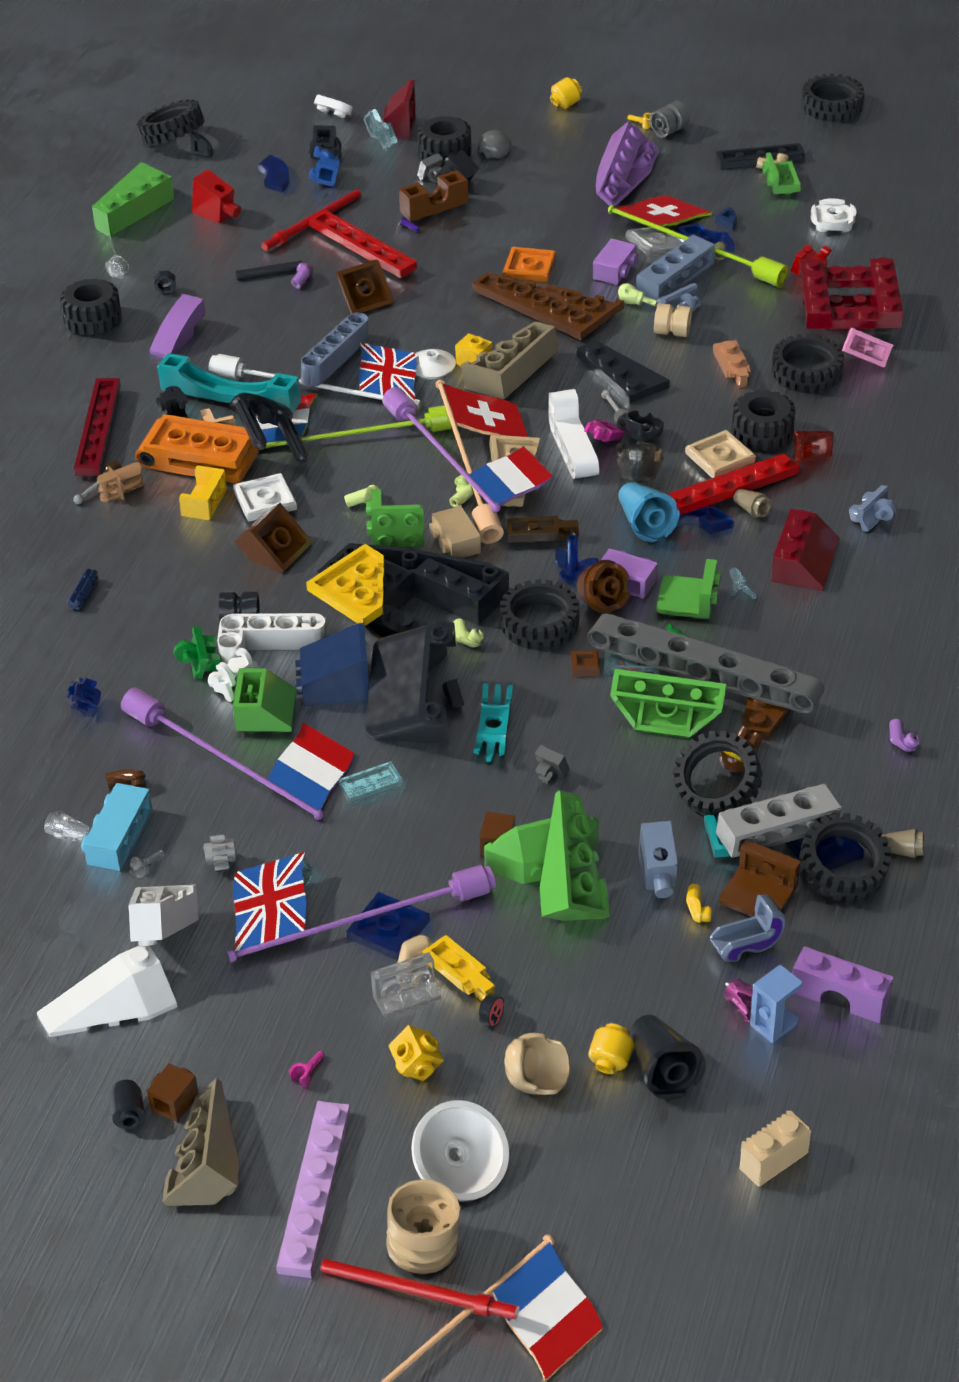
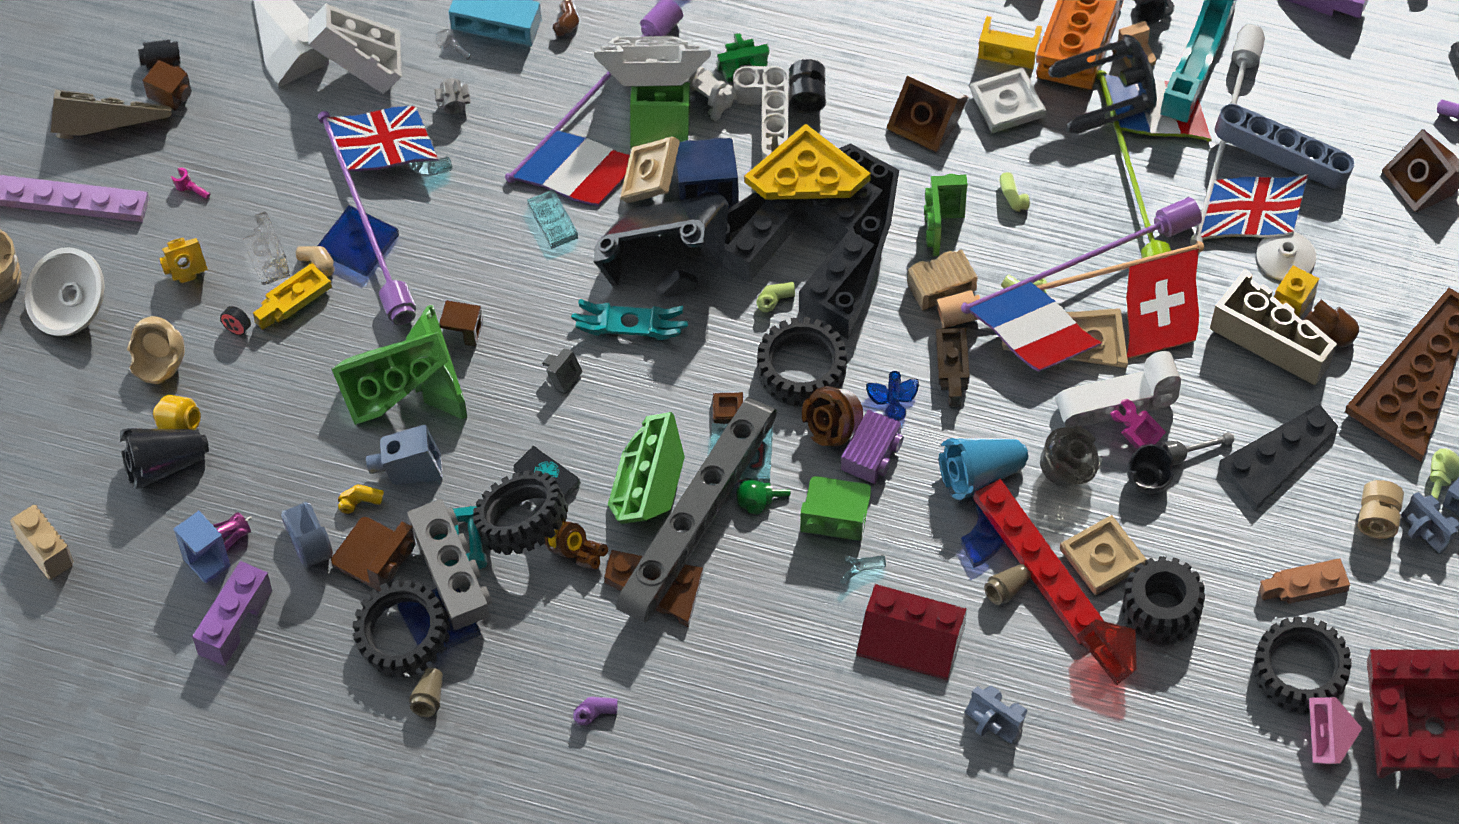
camera: 90 degrees right, 15 degrees up
none -> black tile [513,445,580,499]
none -> white wedge [594,36,711,86]
none -> tan plate [620,136,680,203]
none -> reddish brown piece [1303,299,1360,348]

